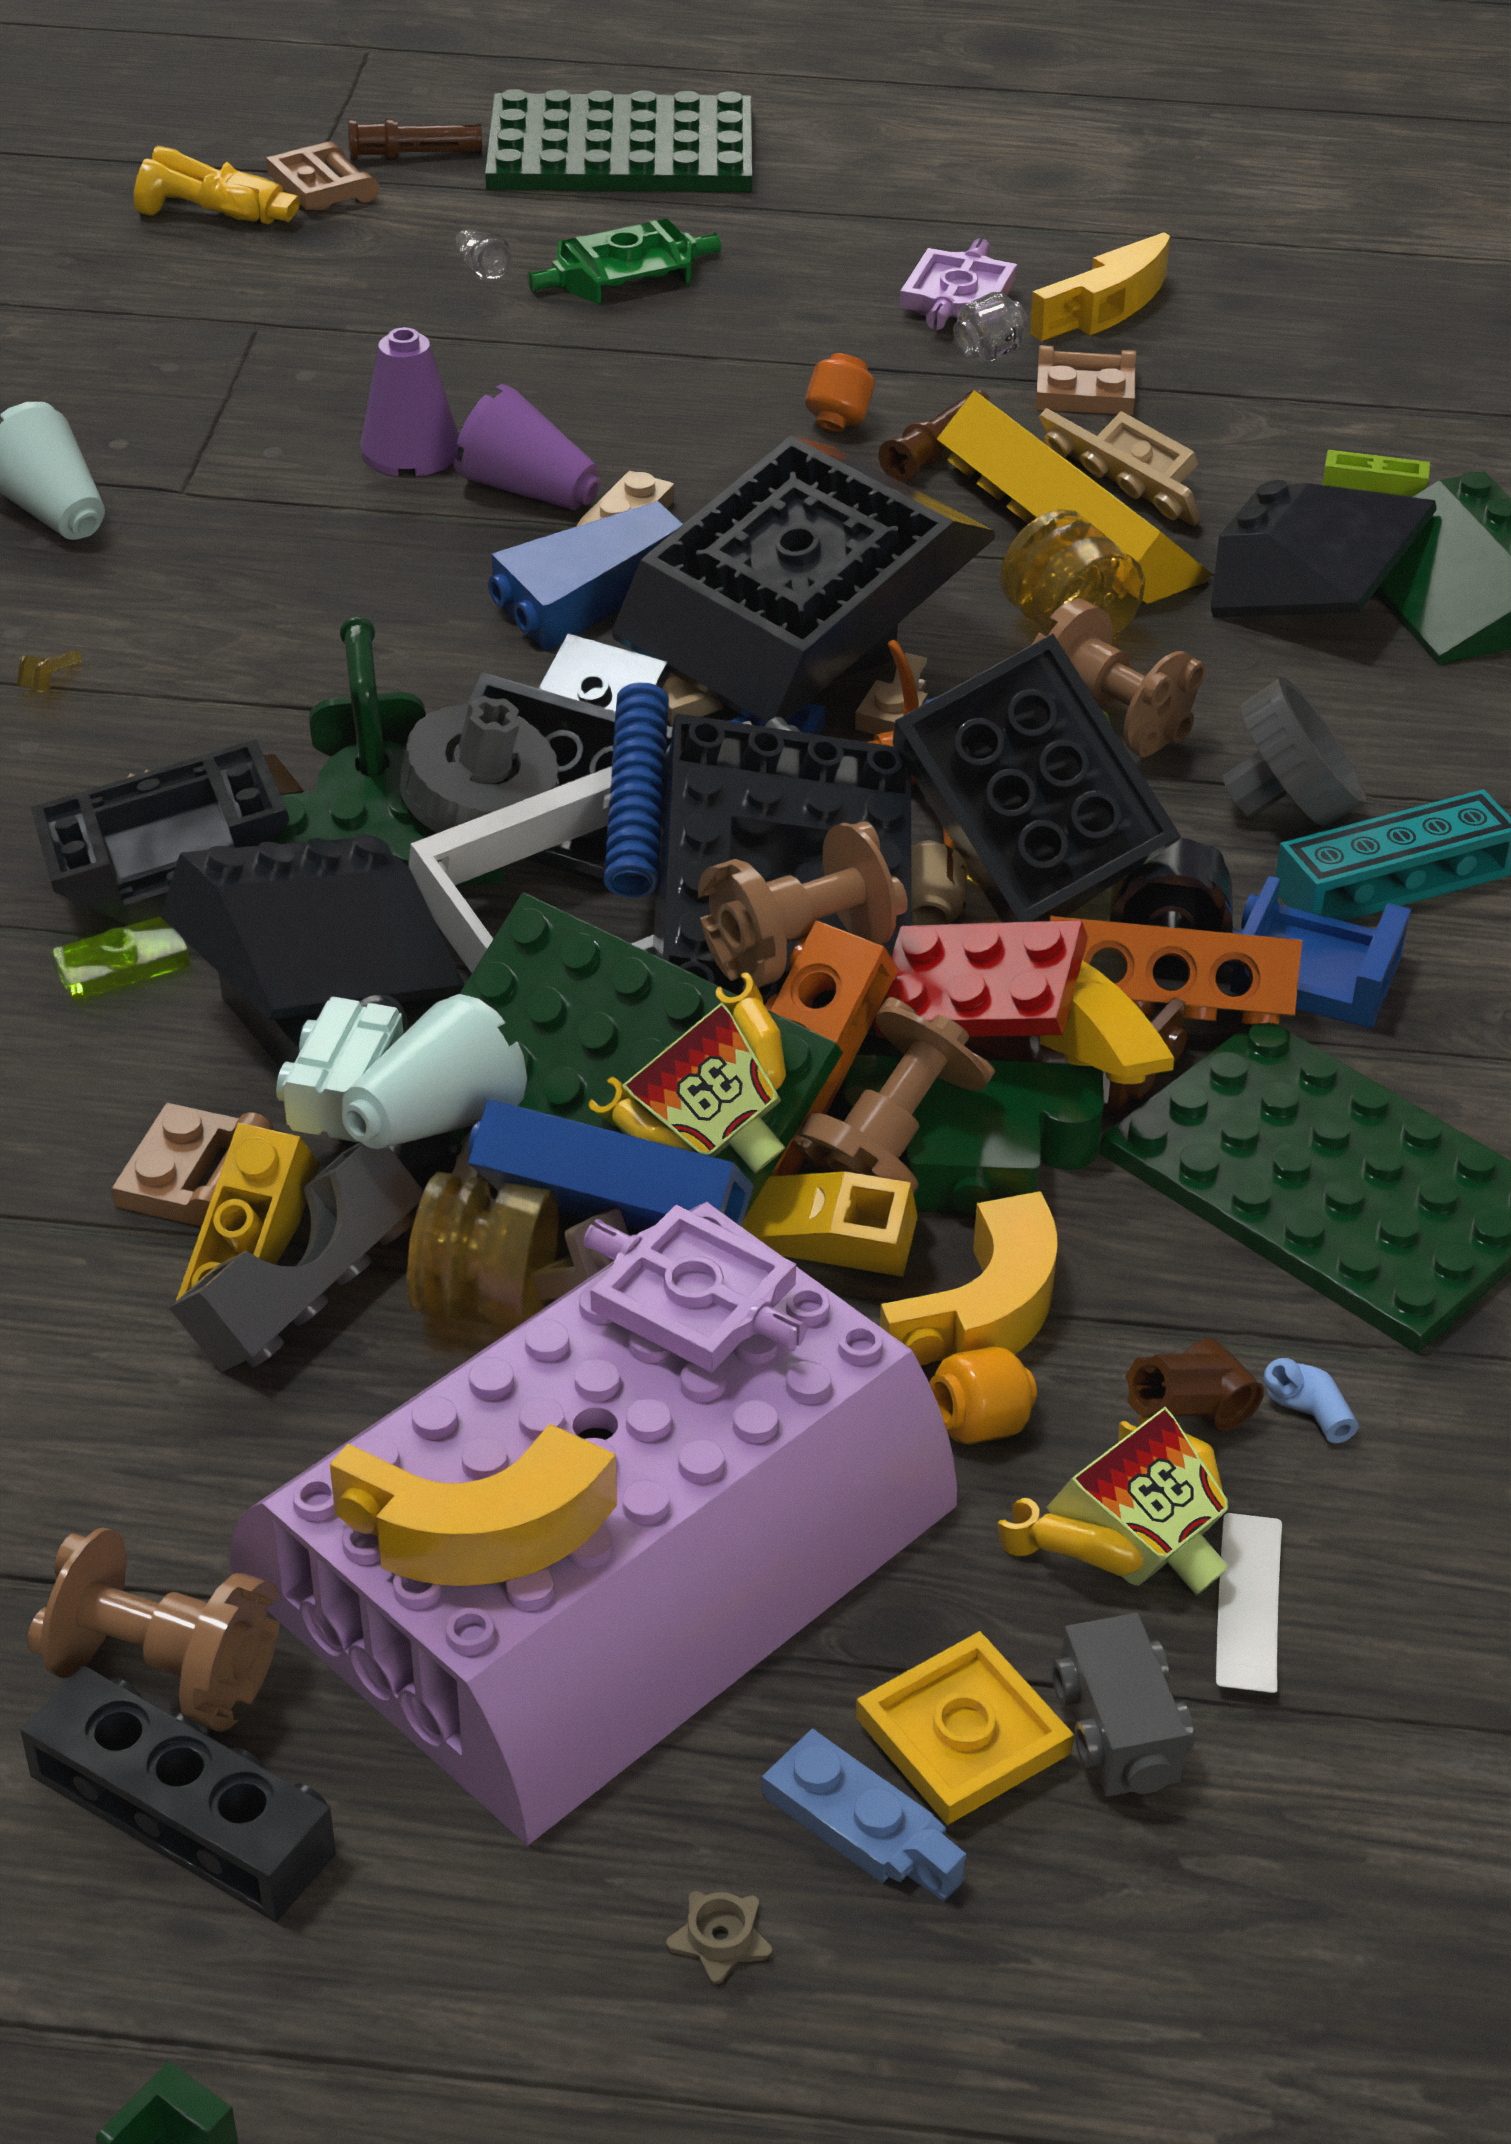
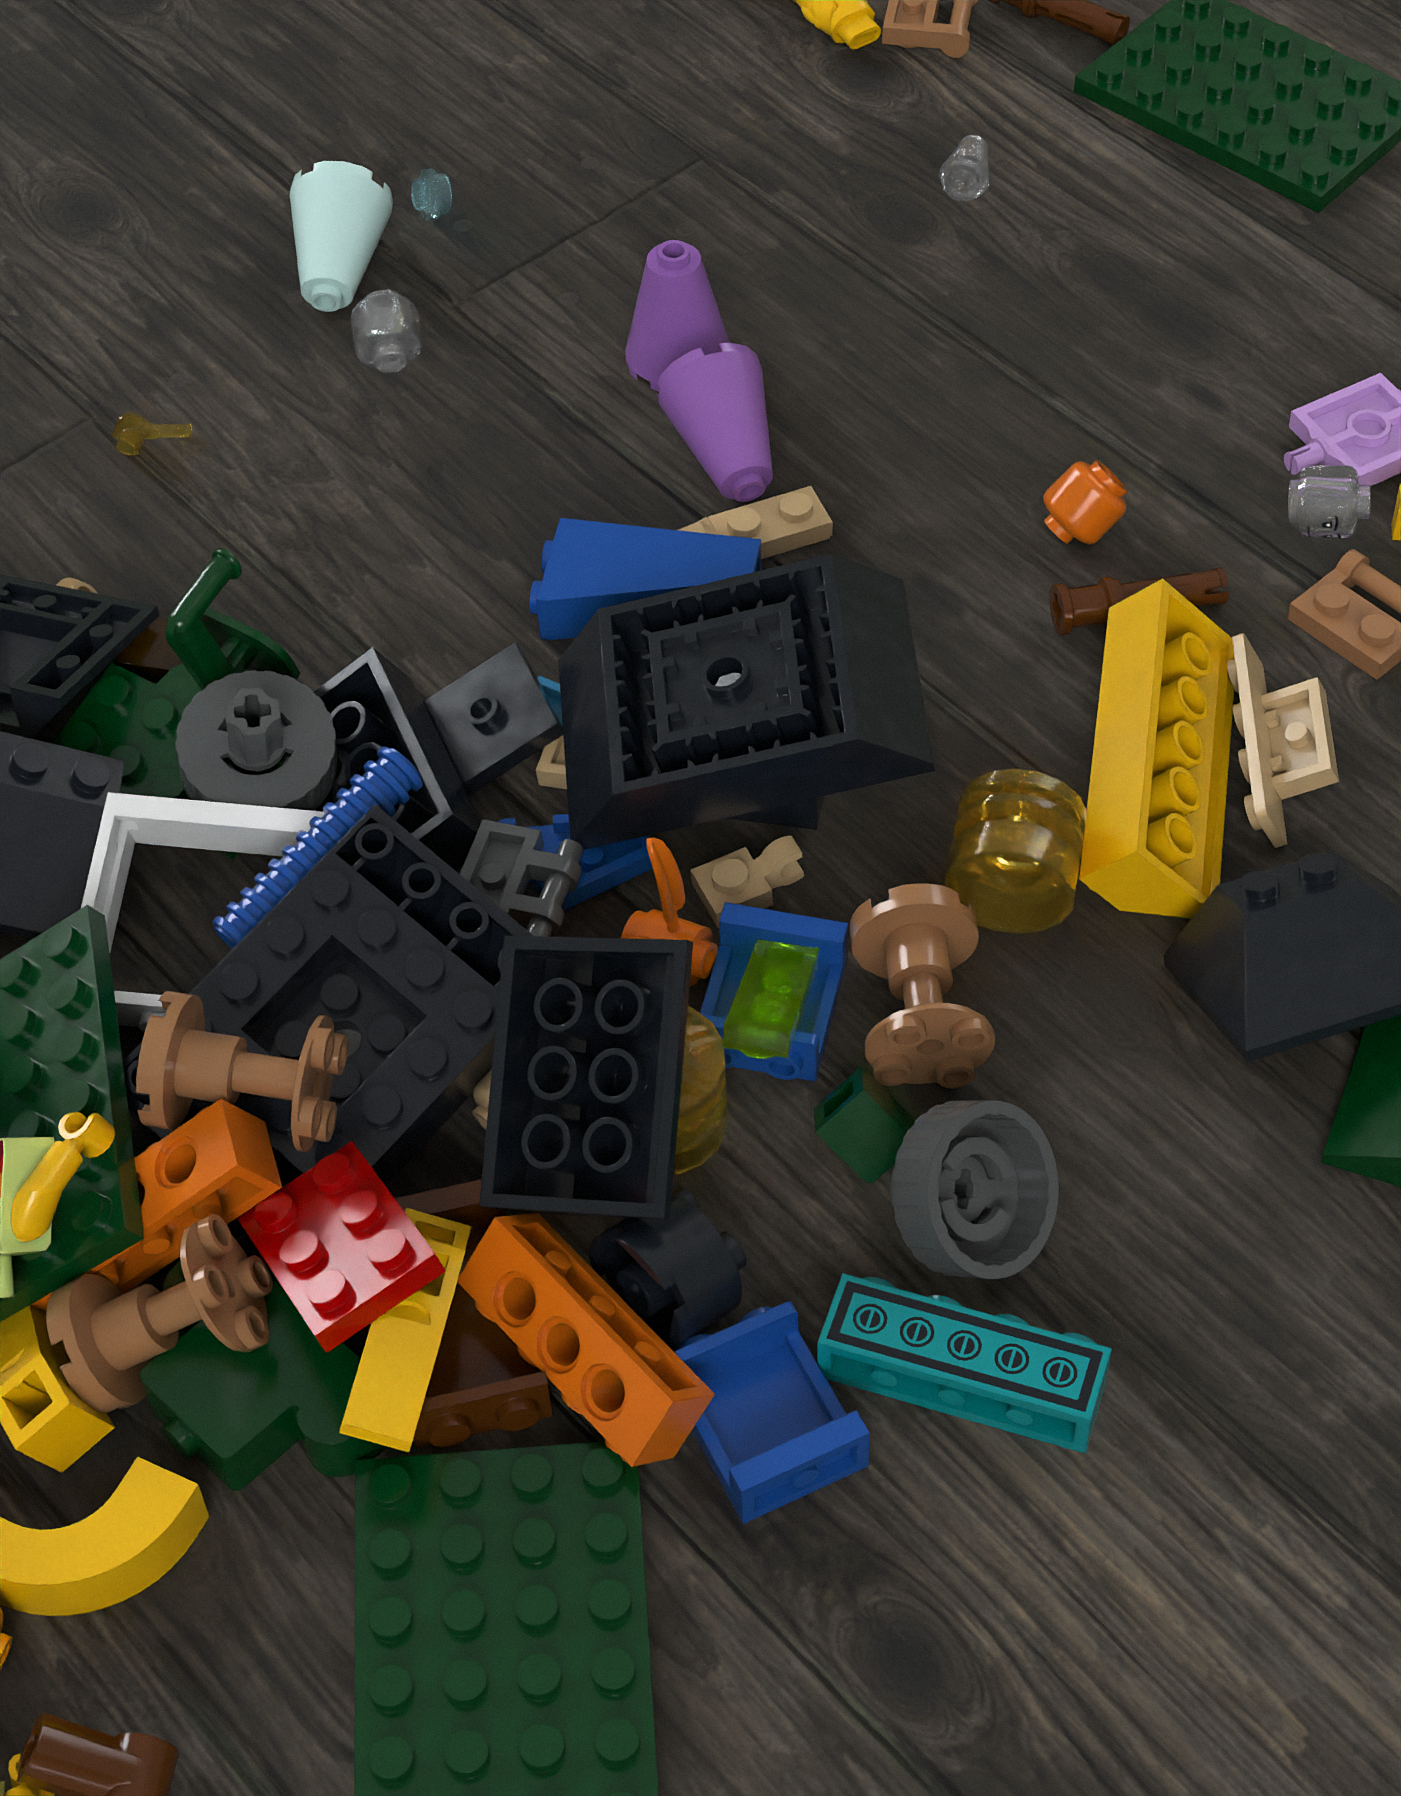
camera: 45 degrees right, 10 degrees up
green plate [527,218,721,304] -> none
none -> clear head [351,290,423,373]
none -> clear light blue plate [411,168,452,220]
none -> dark green panel [814,1066,915,1183]

